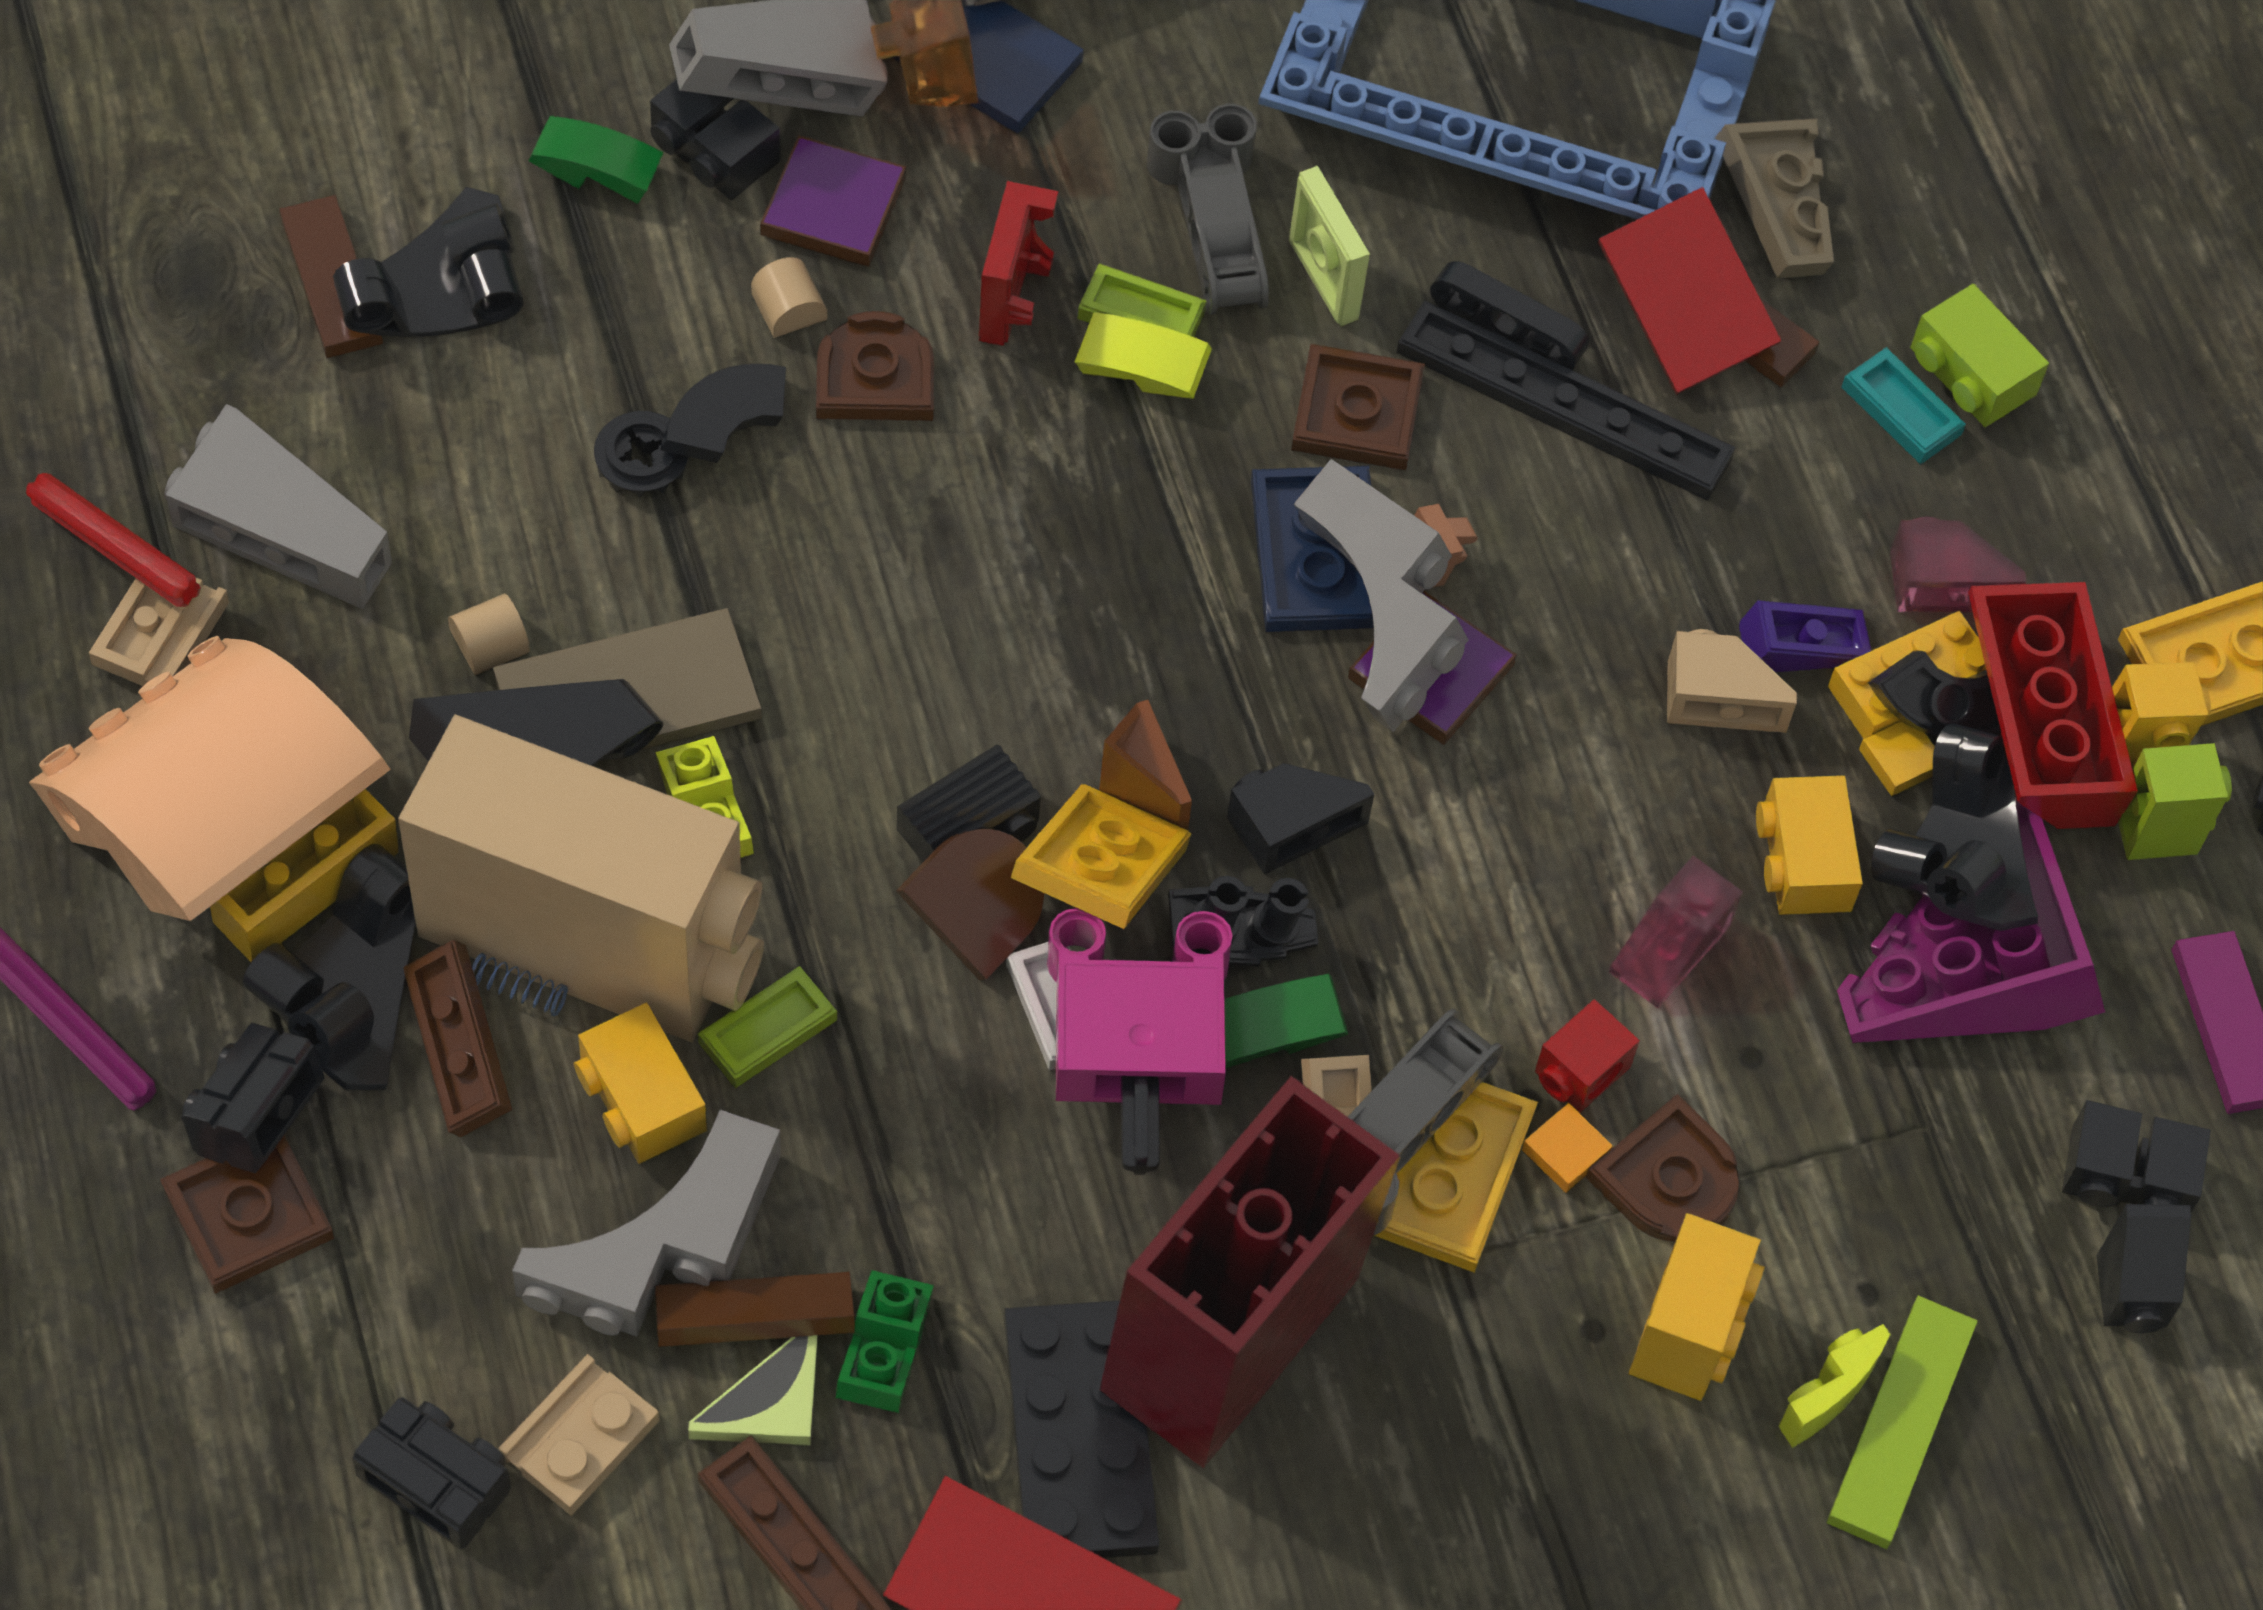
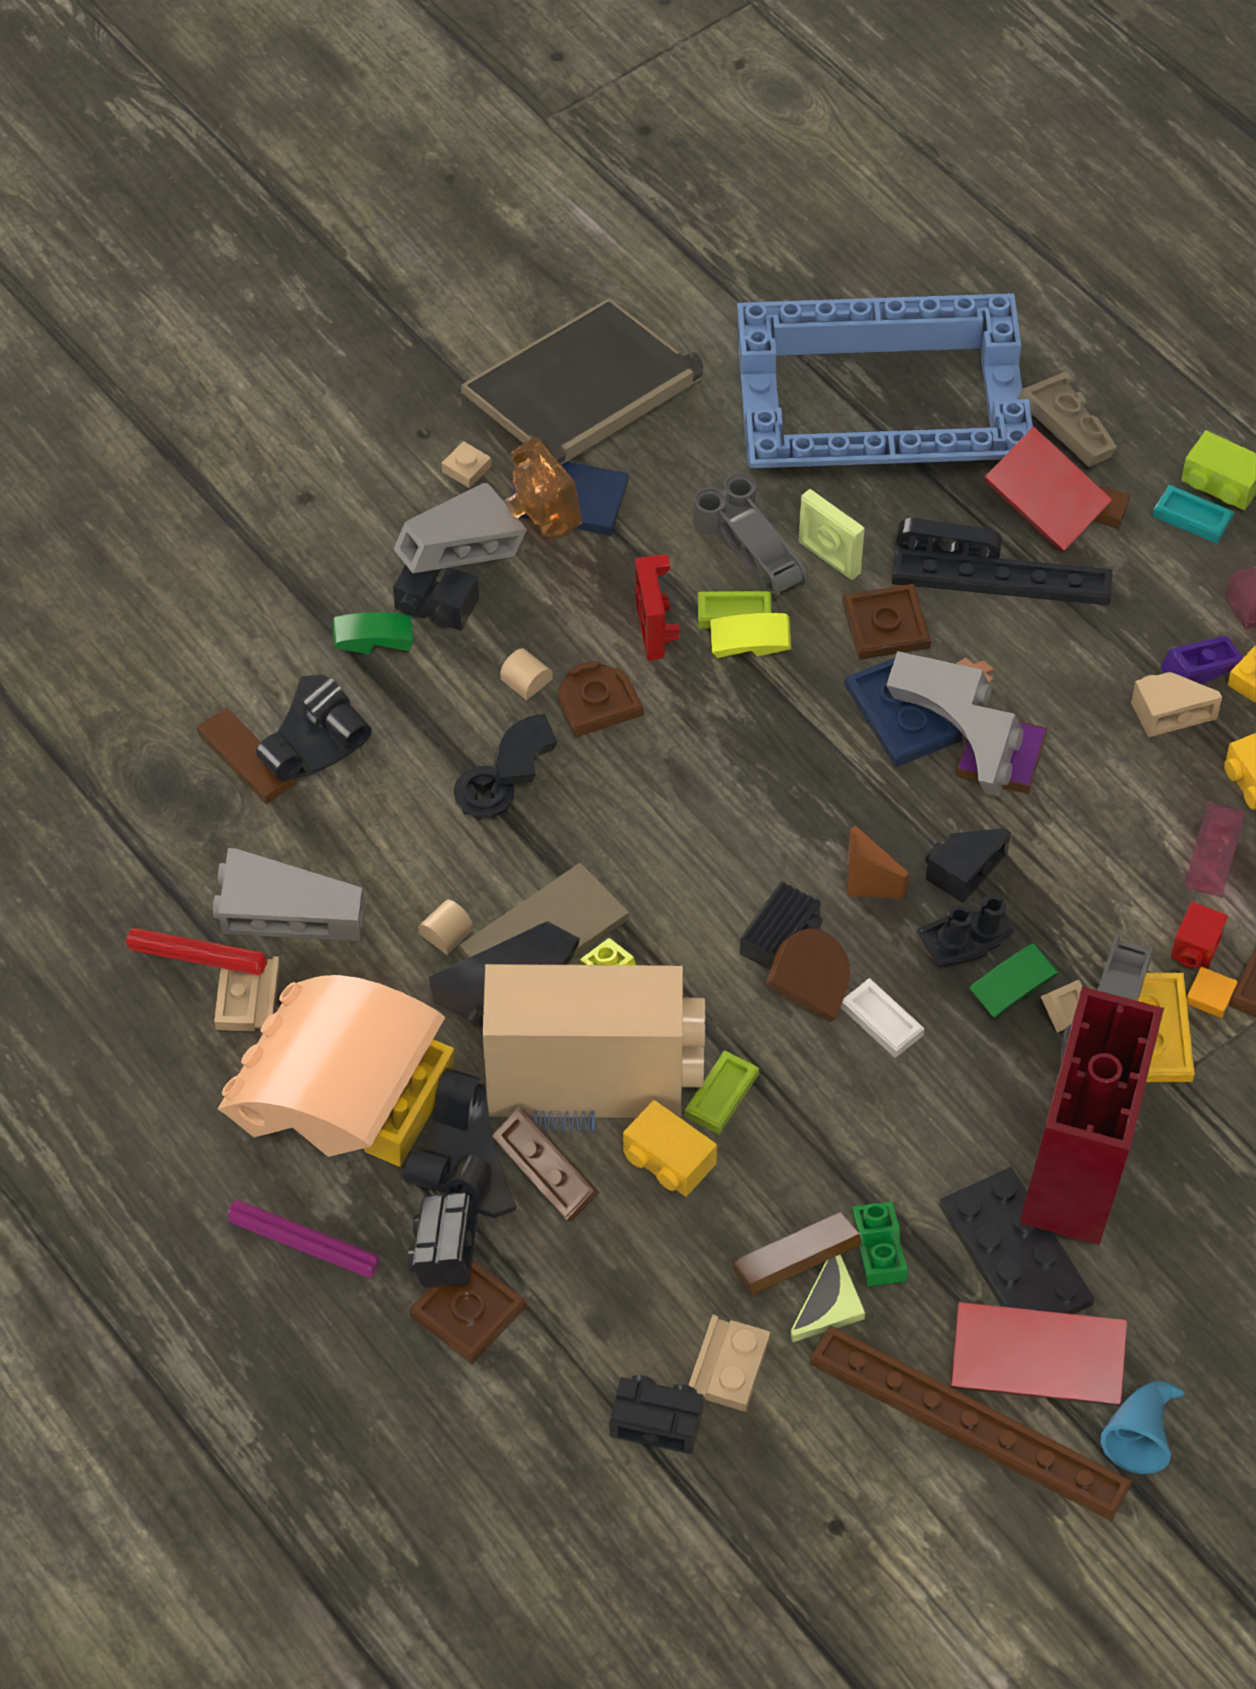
camera: 15 degrees left, 5 degrees down
light grey arch [512,1110,781,1337] -> none
dark purple tile [760,135,906,267] -> none
yellow tile [1011,784,1192,929] -> none
dark pink piece [1047,908,1232,1176] -> none

